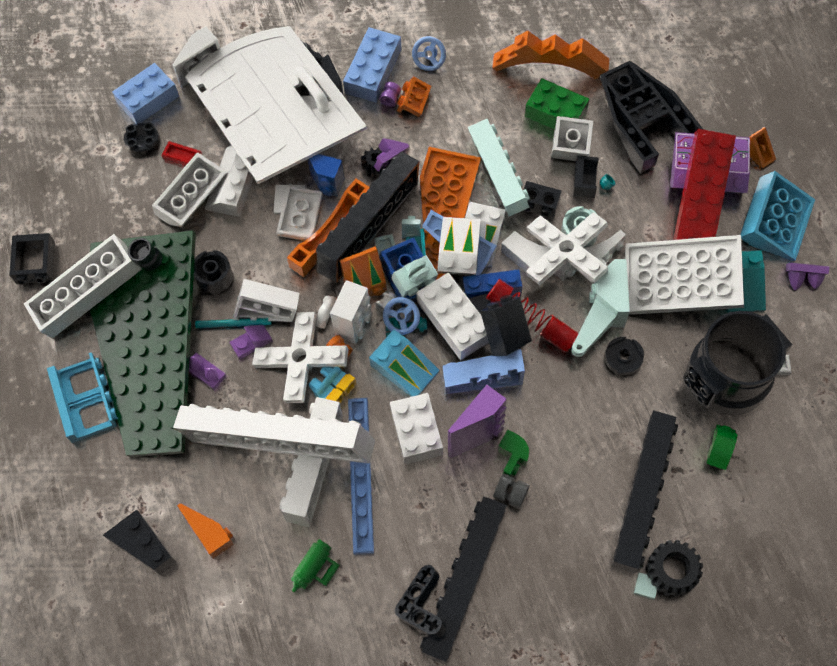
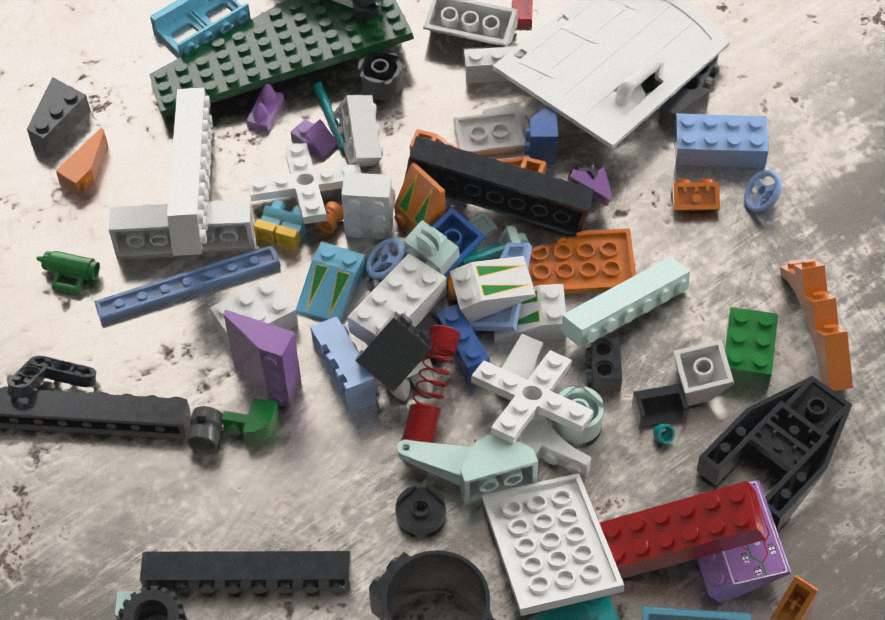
camera: 70 degrees right, 10 degrees down
medium lavender wheel [379,82,401,107] -> none

